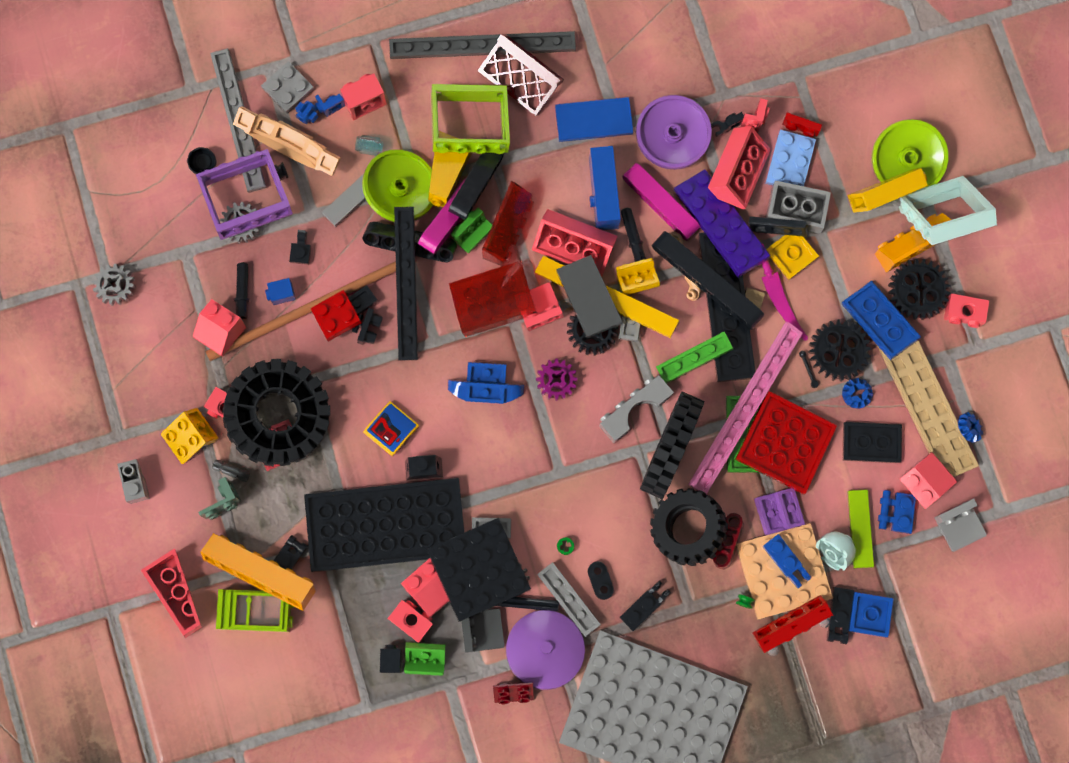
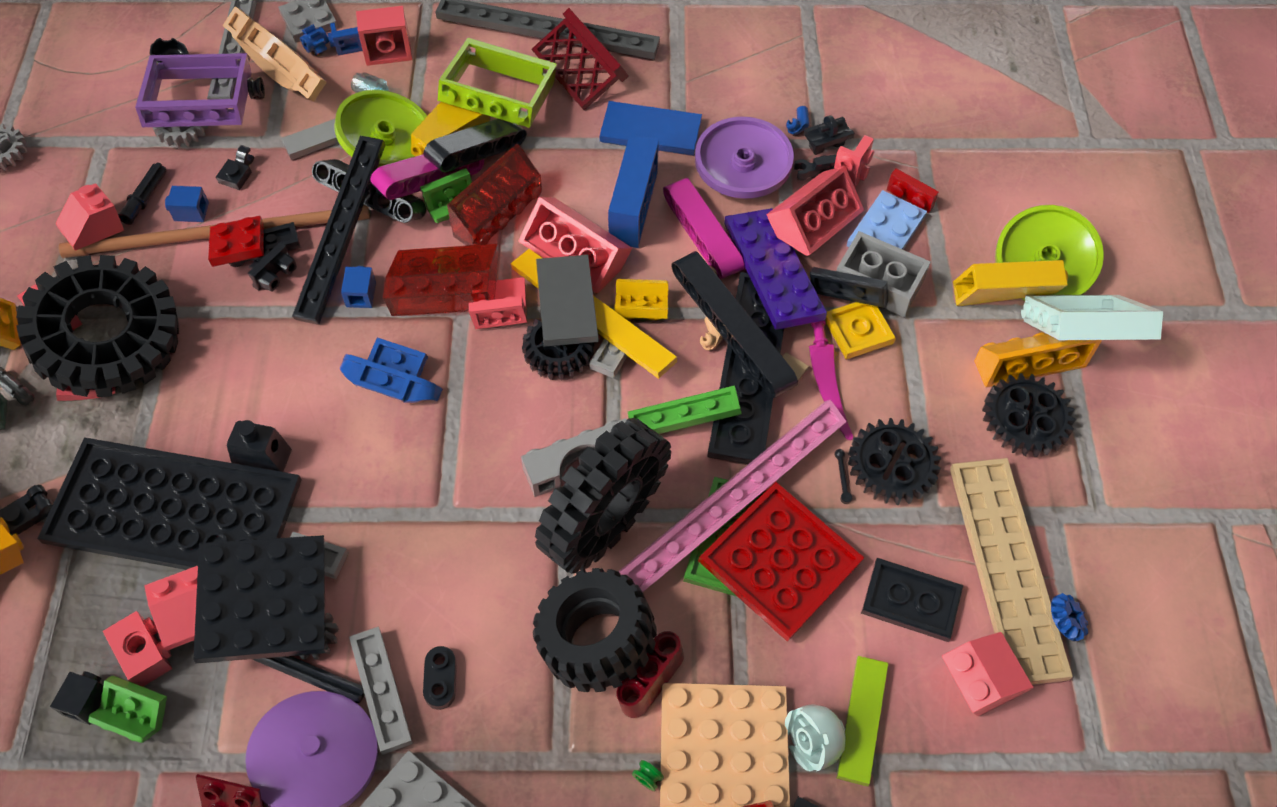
camera: 20 degrees right, 20 degrees down
slope [363,401,419,457] -> none
dark grey bracket [462,609,505,653] -> none
magenta gear [536,359,577,401] -> none
green bush [557,537,574,555] -> none
black hinge [619,580,671,631] -> none
black axle [621,208,647,262] -> none
medium lavender slope [754,488,805,536] -> none
blue hinge [762,534,811,588] -> none
blue tile [842,281,921,361] -> none
blue gear [842,378,873,409] -> none
blue plate [878,490,916,534] -> none
light grey bracket [934,499,987,552] -> none
coral brick [944,294,989,328] -> none
none -> blue brick [341,266,376,308]
none -> blue arm [786,106,810,135]
none -> black hips [804,115,855,155]

